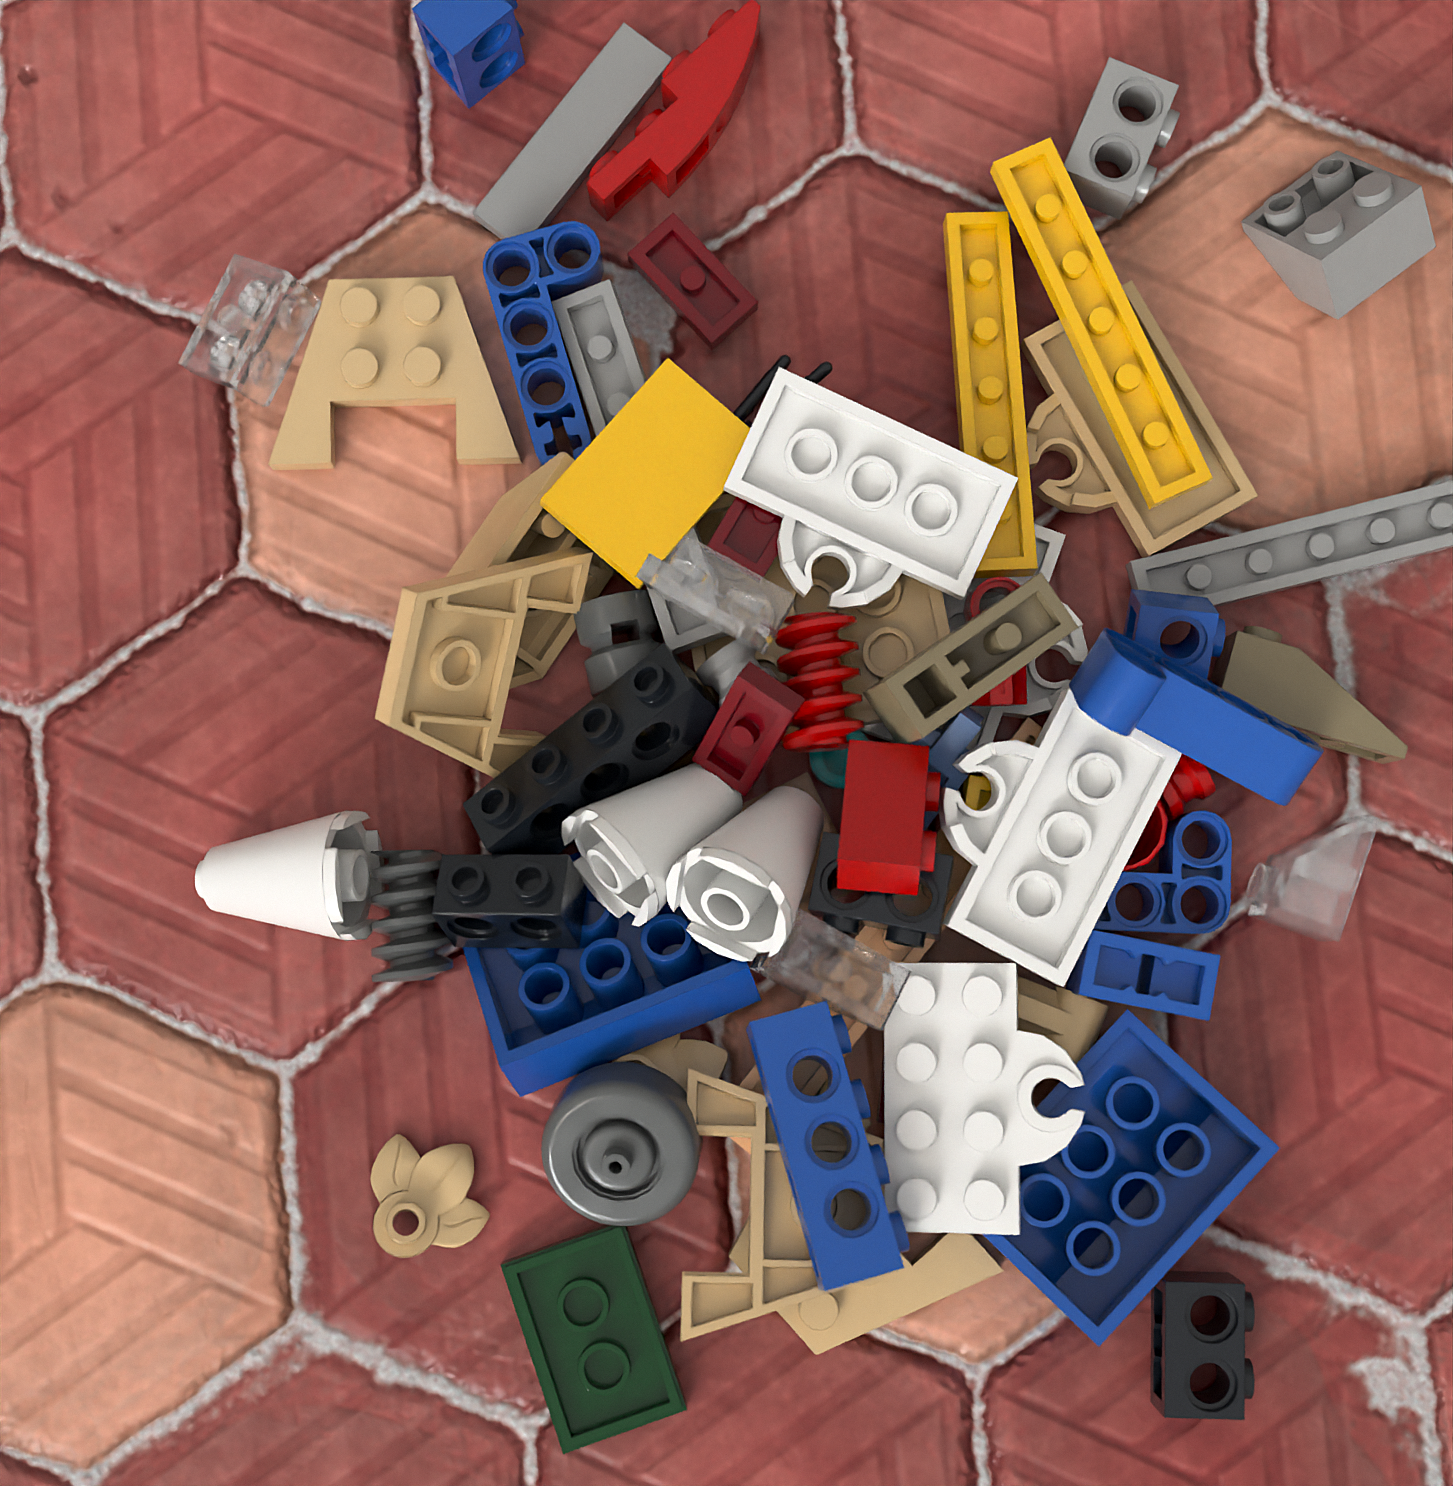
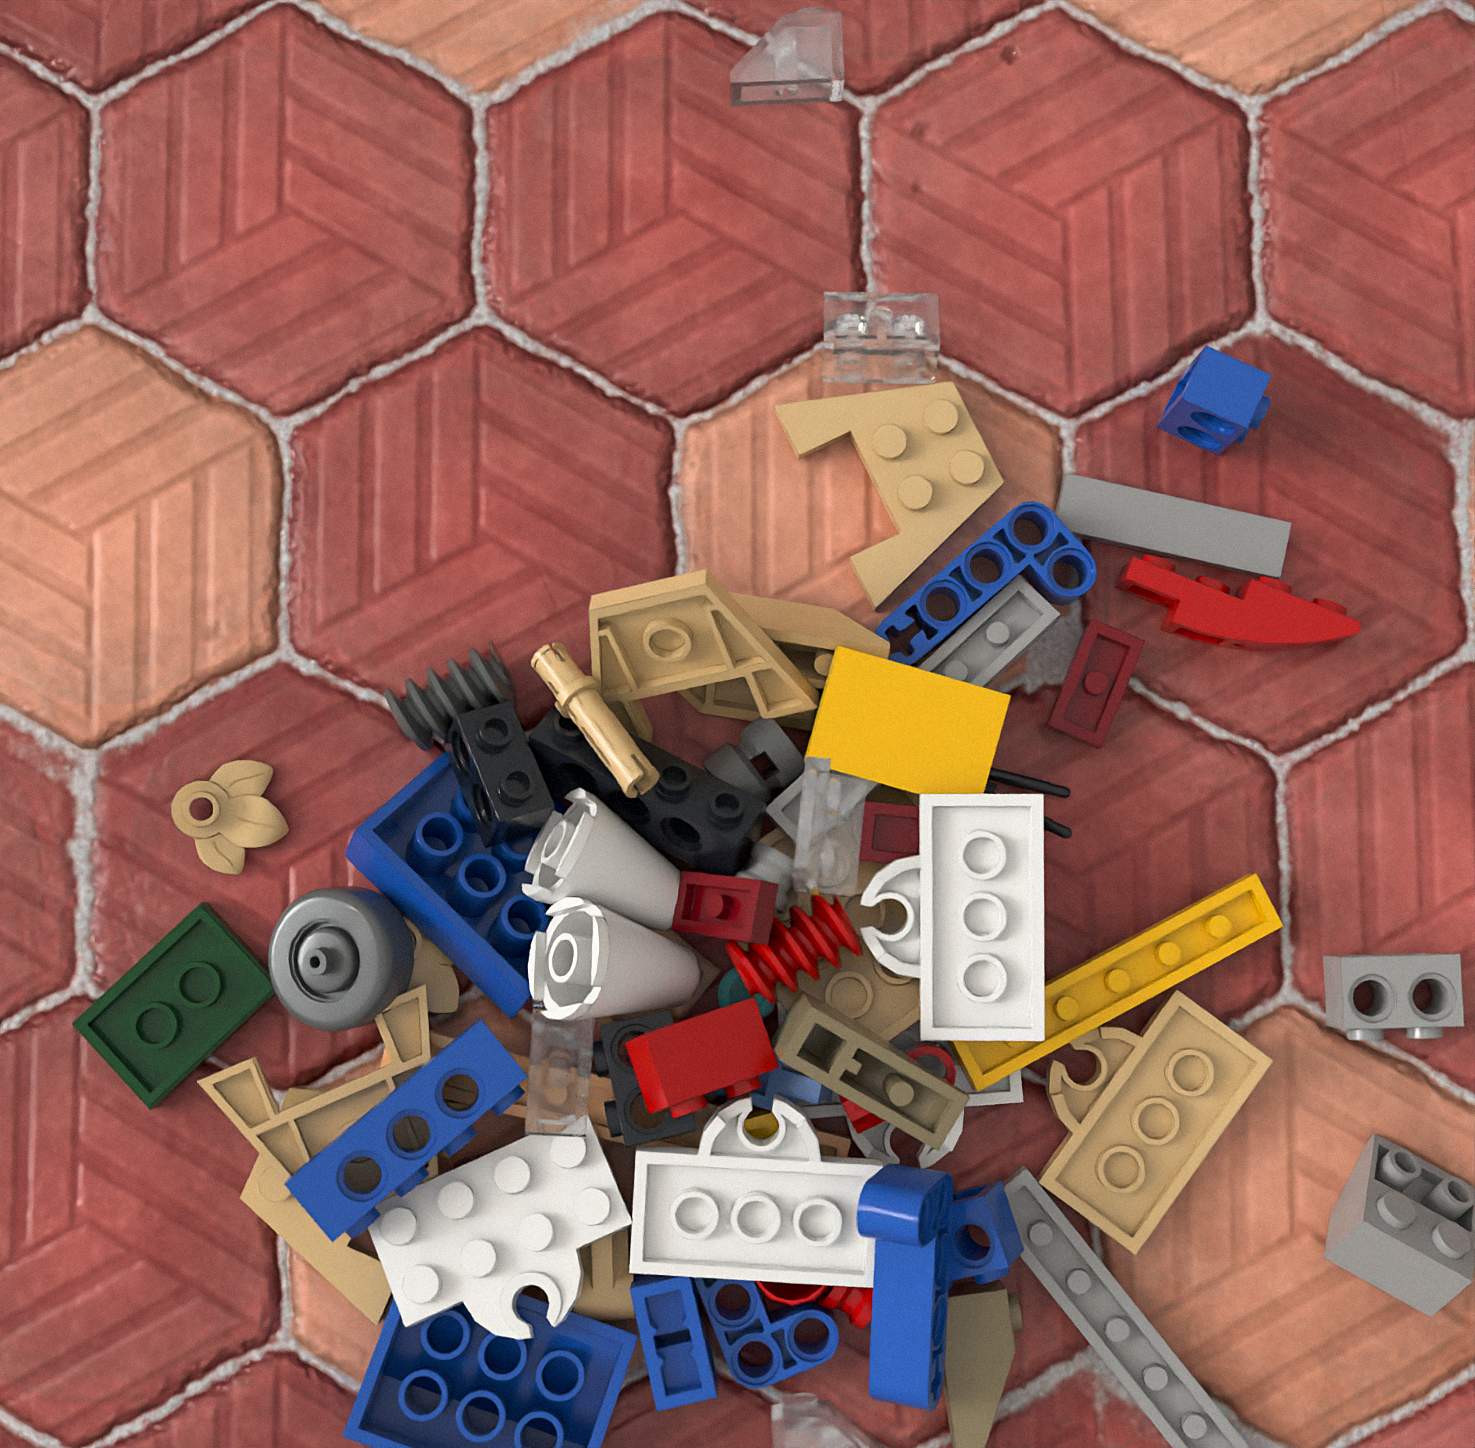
camera: 70 degrees right, 0 degrees up
white cone [195,810,385,941] -> none
yellow plate [990,137,1213,509] -> none
none -> tan pin [531,641,659,798]

